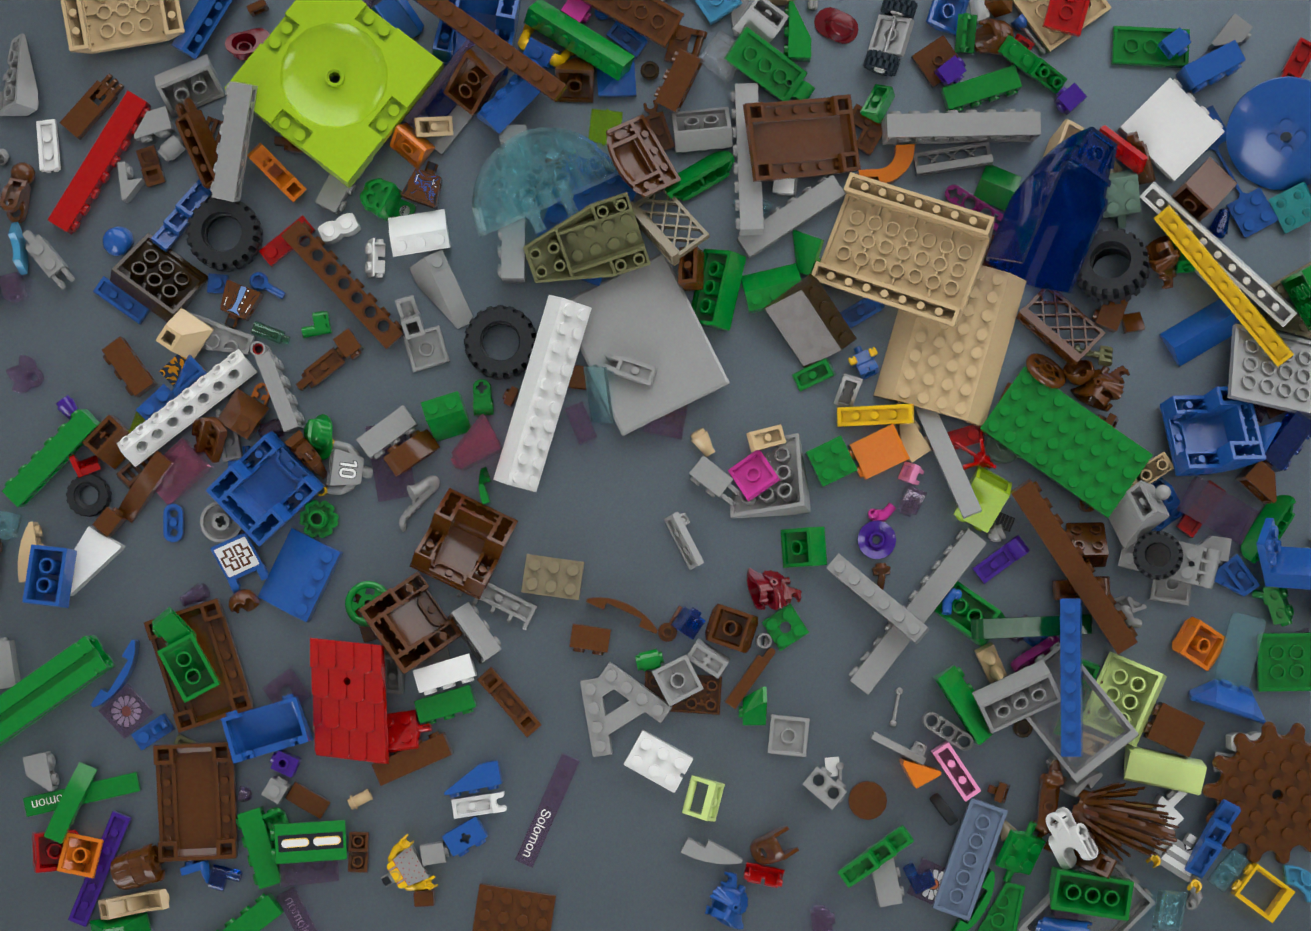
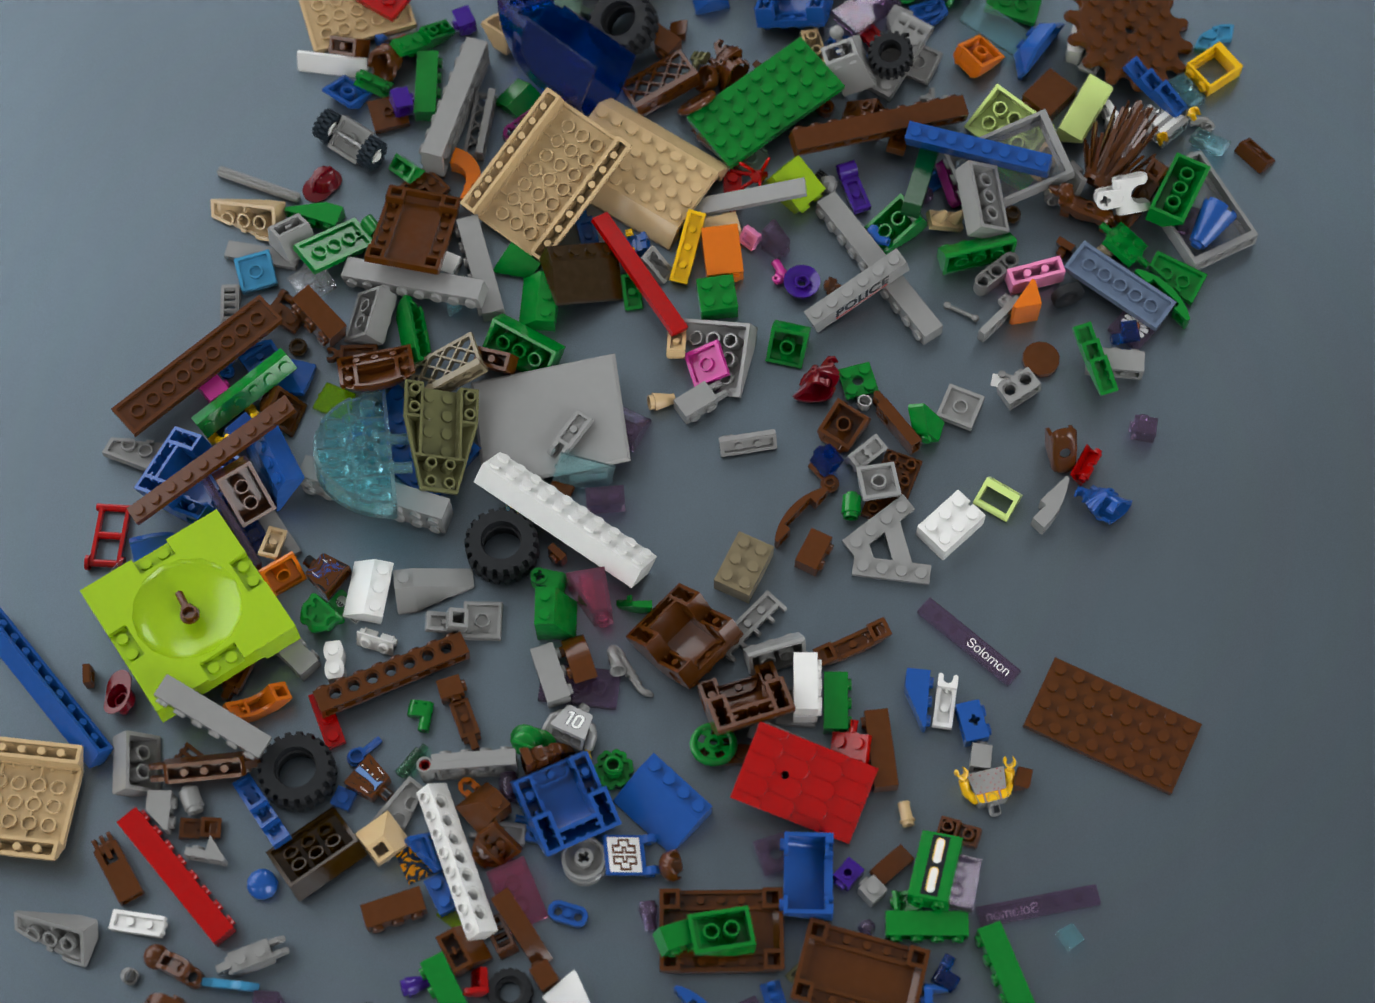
camera: 75 degrees left, 20 degrees down
blue tile [93,276,151,325] -> none
none -> reddish brown plate [175,591,200,624]
none -> red tile [591,212,688,337]

